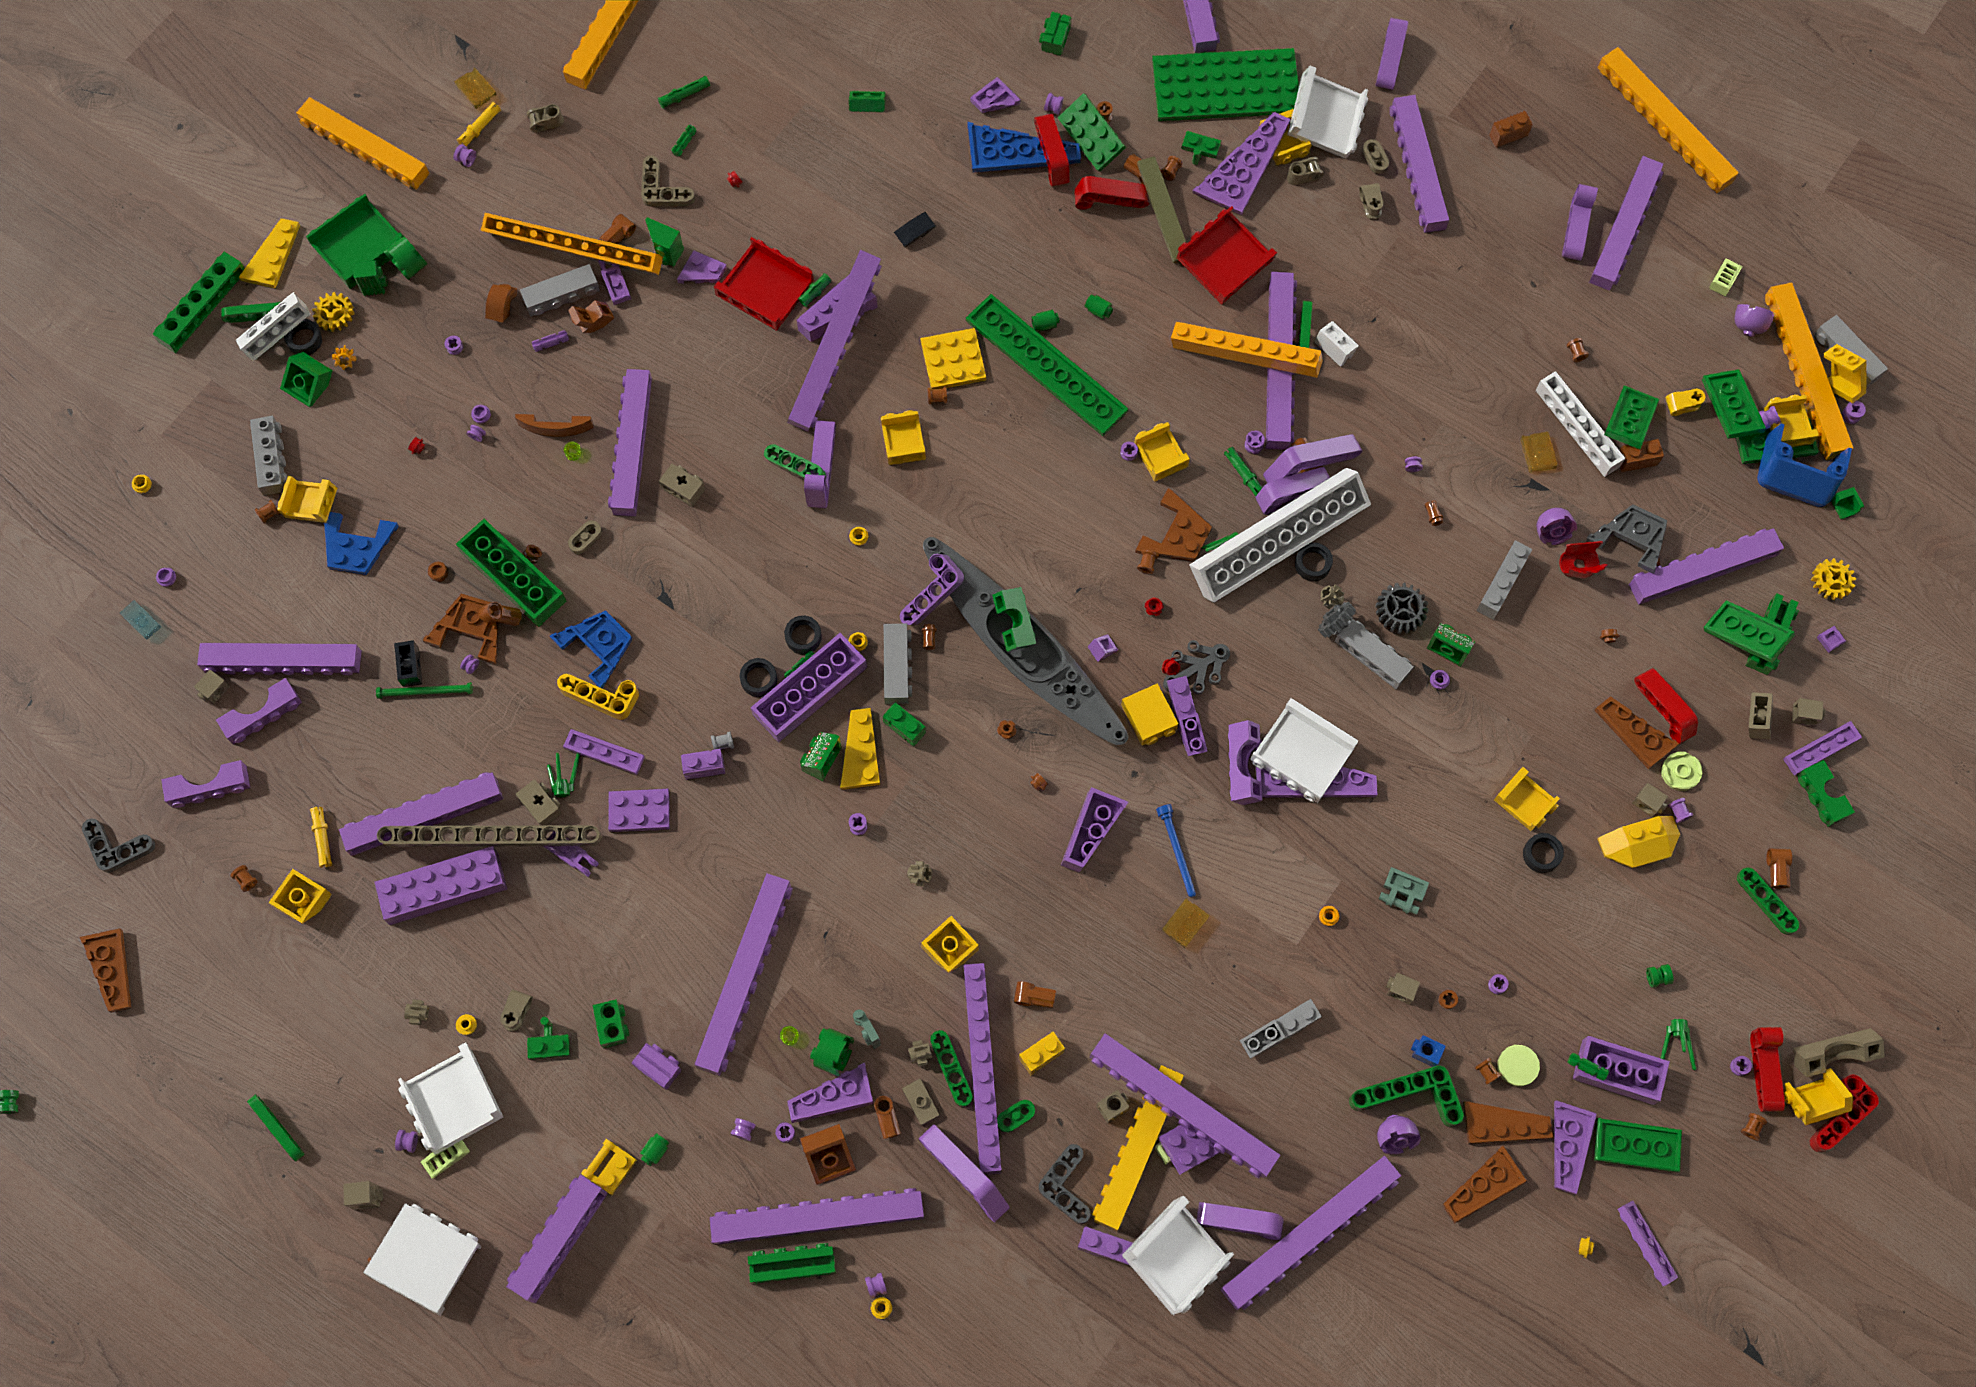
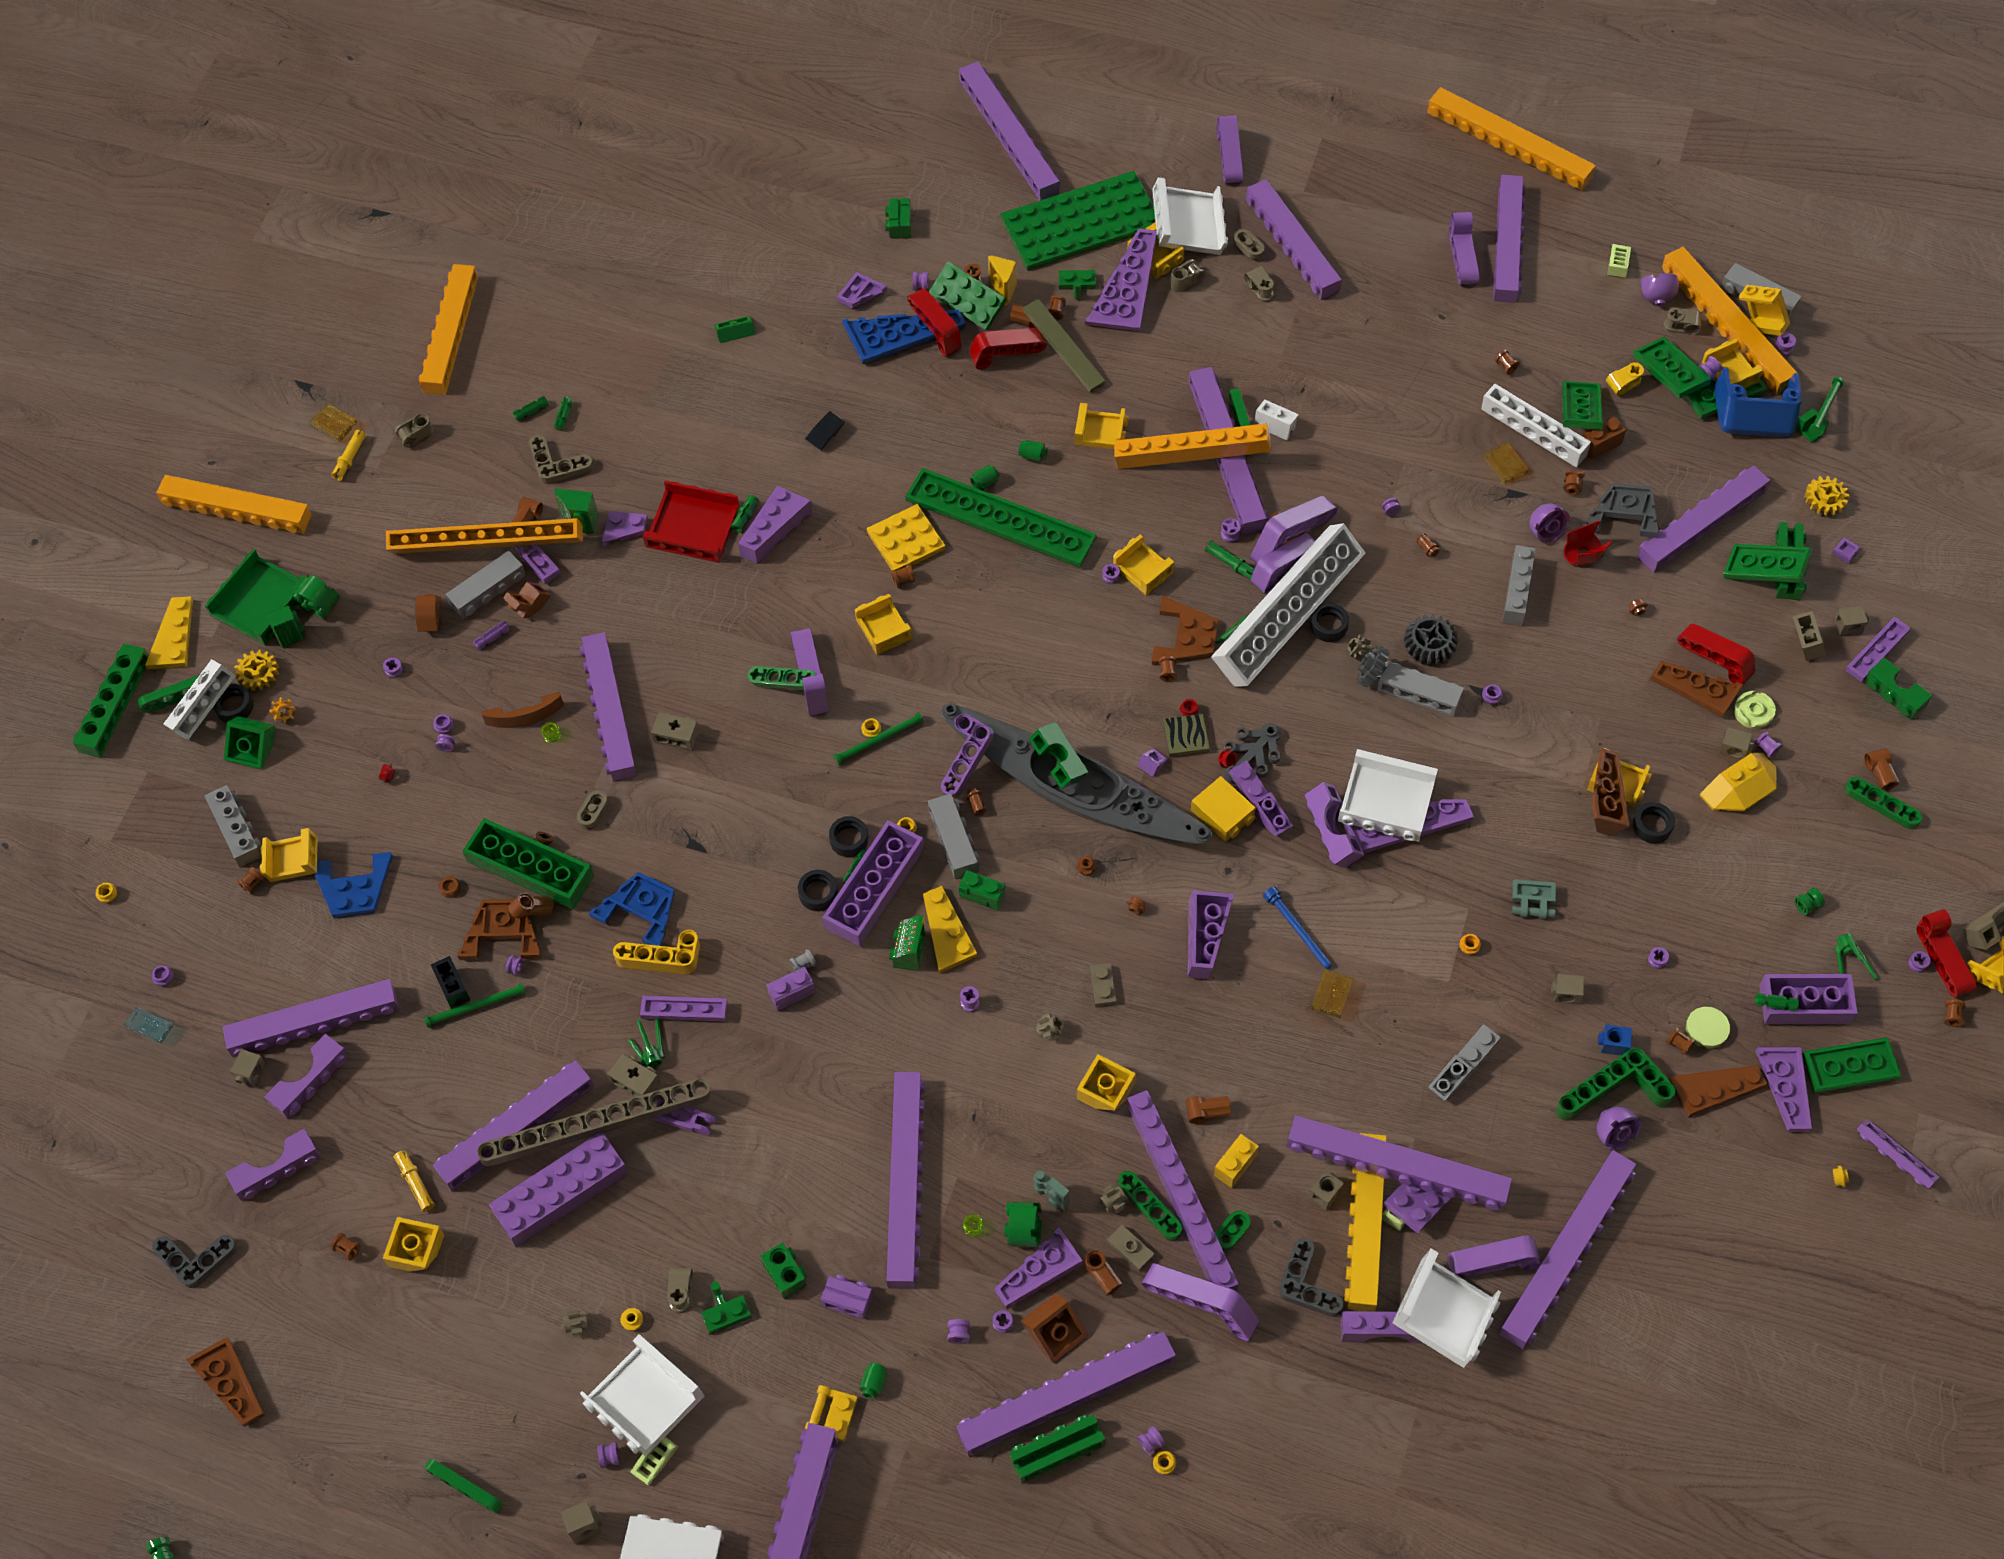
camera: 15 degrees left, 10 degrees down
medium lavender wheel [454,144,476,167] -> none
medium lavender plate [609,789,670,832] -> none
green pin [657,75,711,109] -> none
red plate [727,171,743,188] -> none
medium lavender brick [787,250,882,432] -> none
red panel [1176,206,1277,305] -> none
green slope [1426,623,1475,667] -> none
dark orange bush [1438,990,1458,1009] -> none
dark orange wing [1443,1145,1526,1224] -> none
dark orange brick [1489,111,1533,147] -> none
none -> green axle [513,396,549,421]
none -> green bar [833,712,924,765]
none -> yellow slope [988,255,1017,306]
none -> yellow panel [1075,403,1129,449]
none -> dark tan plate [1090,963,1116,1007]
none -> olive tile [1163,714,1210,757]
none -> dark orange brick [1563,470,1585,495]
none -> dark orange wedge [1592,748,1629,836]
none -> dark tan piece [1663,307,1701,335]
none -> green bar [1808,377,1844,435]

